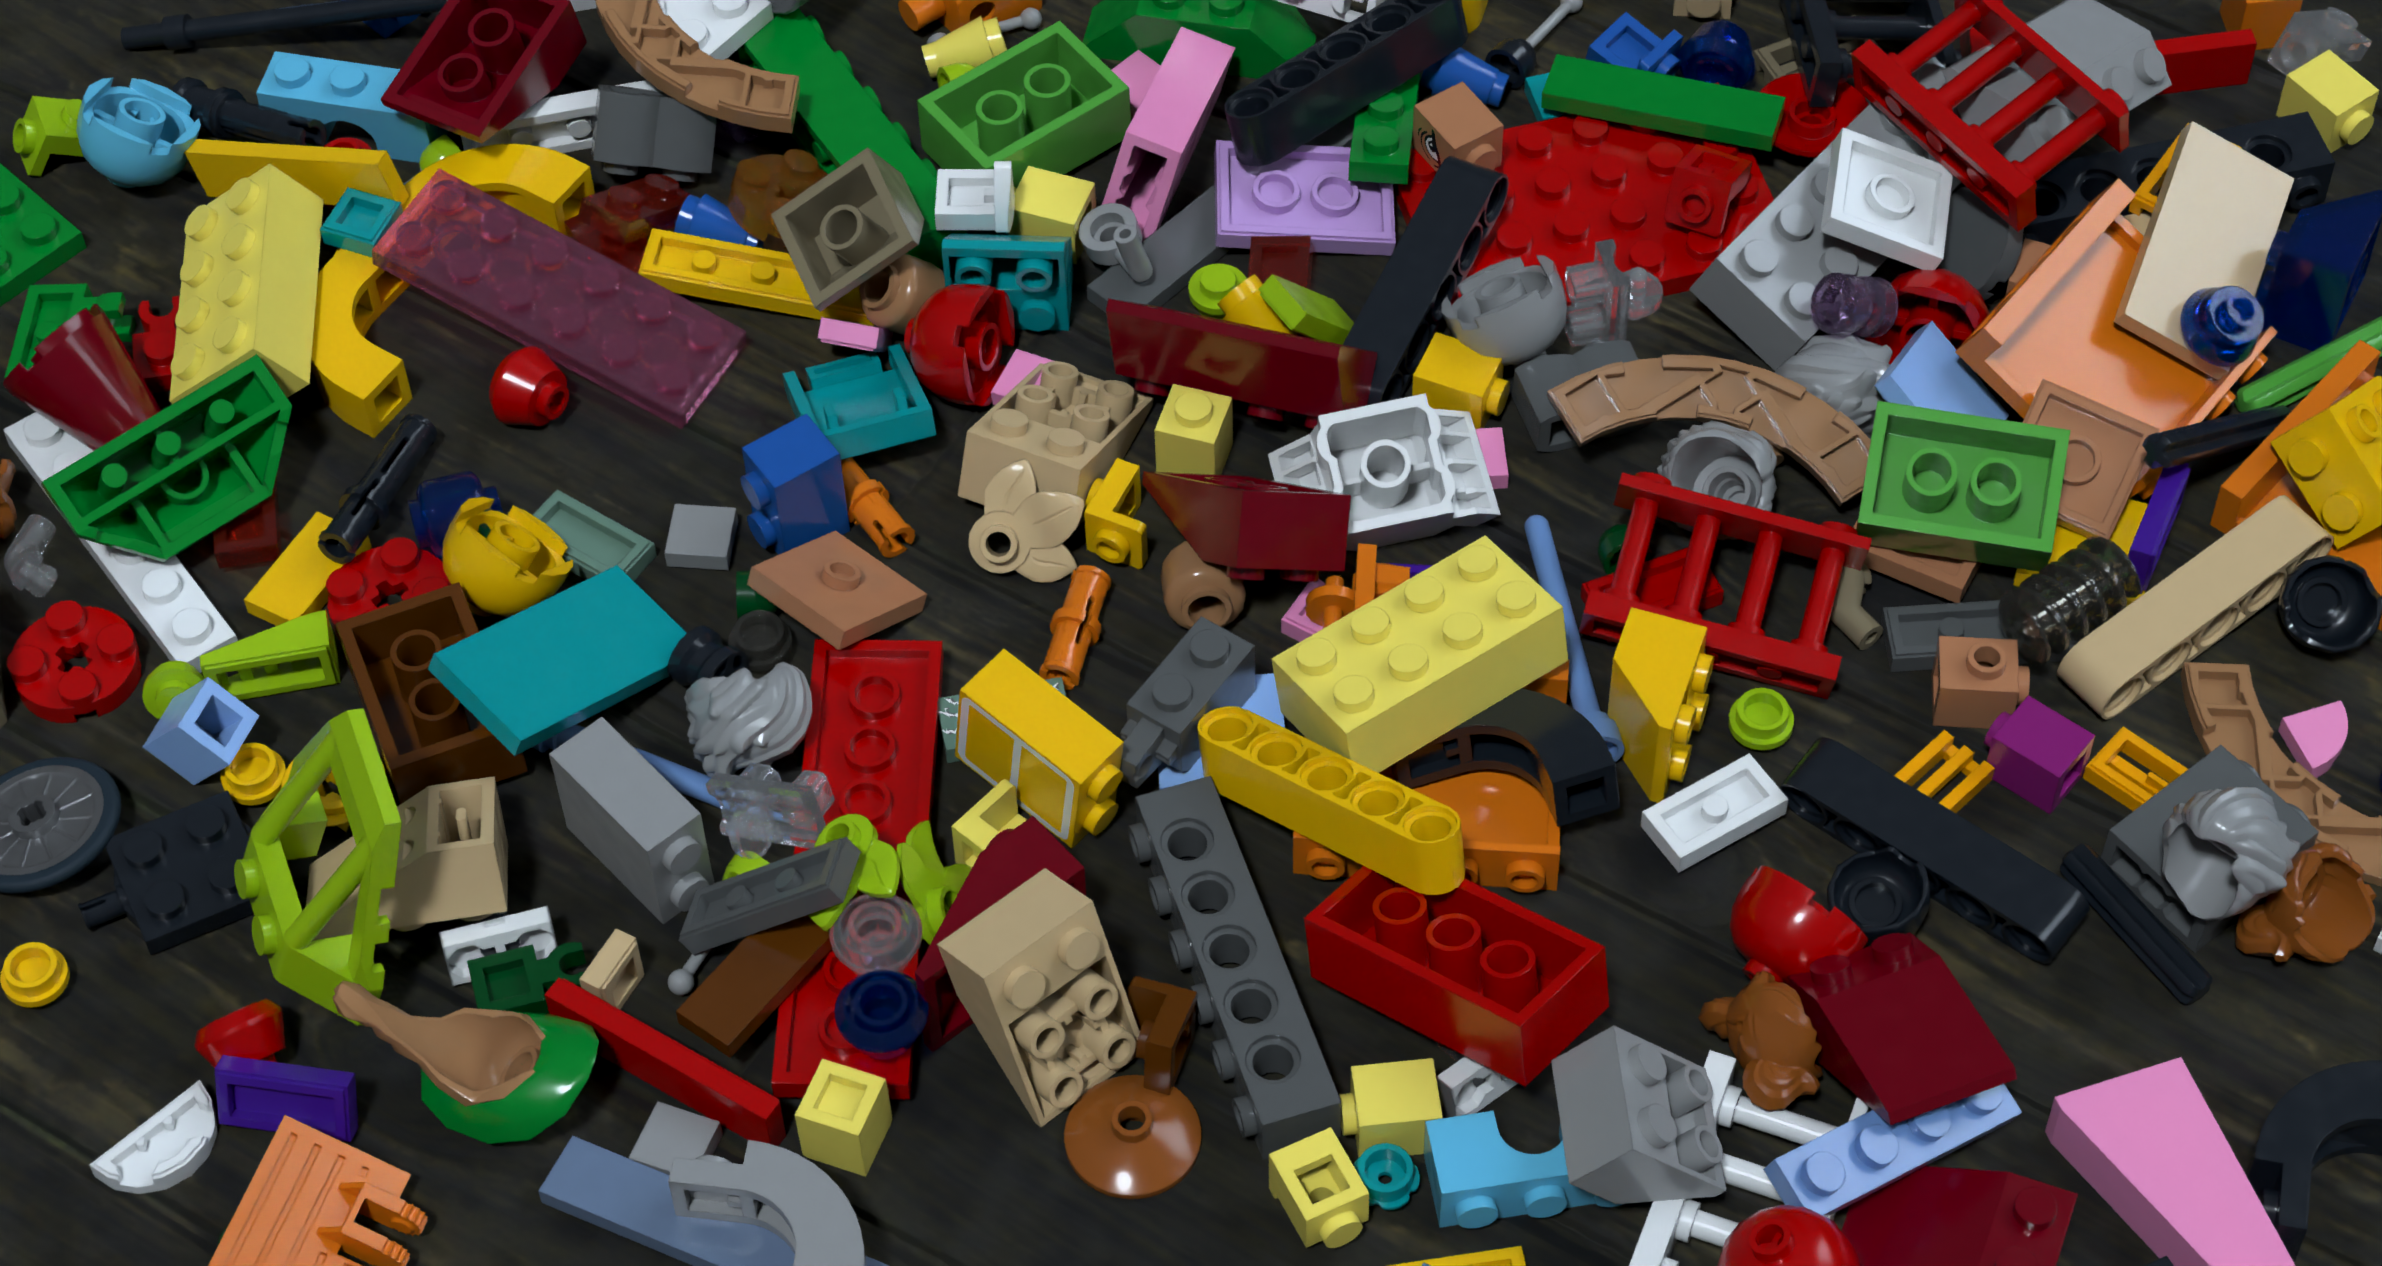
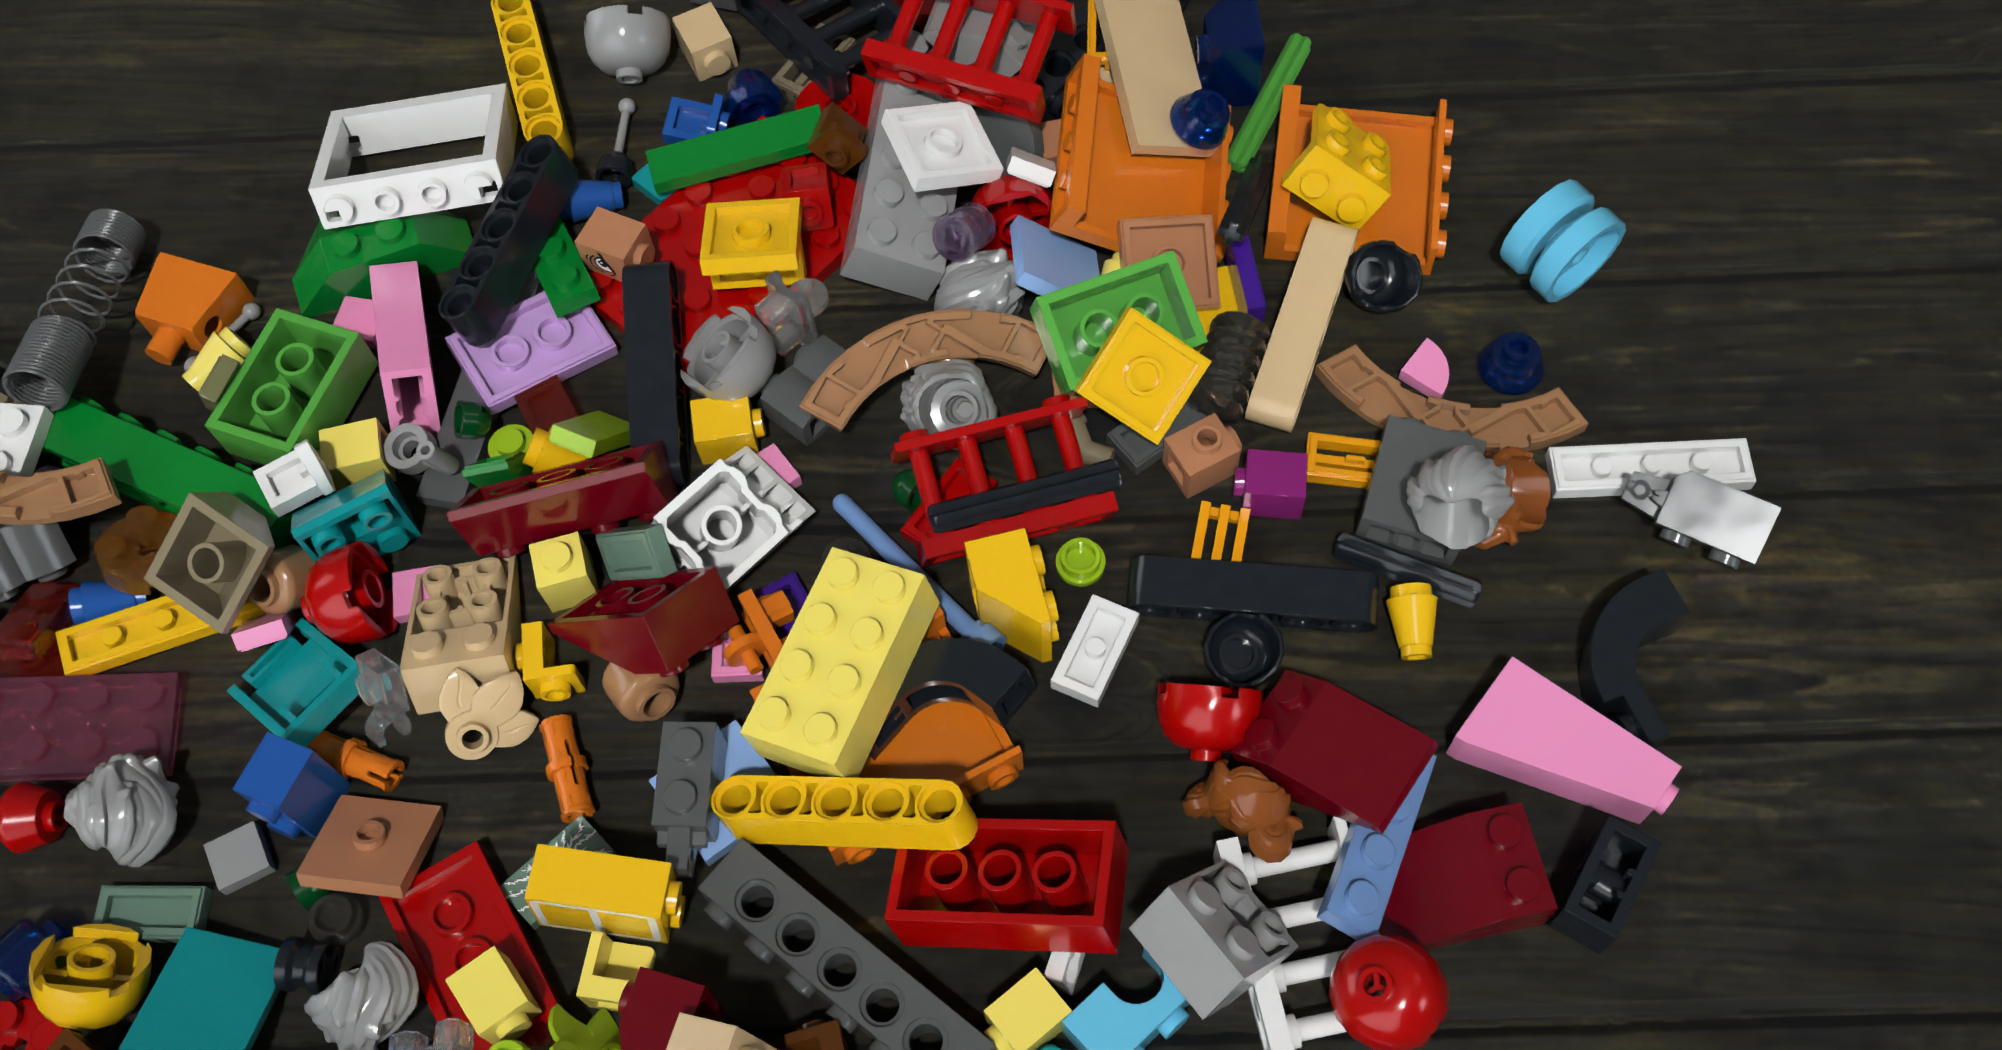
camera: 30 degrees left, 10 degrees up
none -> light grey hair [64,752,180,867]
none -> olive tile [198,354,241,411]
none -> clear plate [355,648,411,747]
none -> light yellow brick [445,946,543,1045]
none -> dark green hinge [454,400,492,439]
none -> green slope [462,452,531,487]
none -> sand green tile [595,523,678,581]
none -> yellow bracket [699,197,807,290]
none -> reddish brown bracket [807,102,869,175]
none -> black axle [927,459,1122,534]
none -> white tile [1006,147,1056,188]
none -> yellow tile [1073,306,1212,445]
none -> yellow cone [1386,582,1438,661]

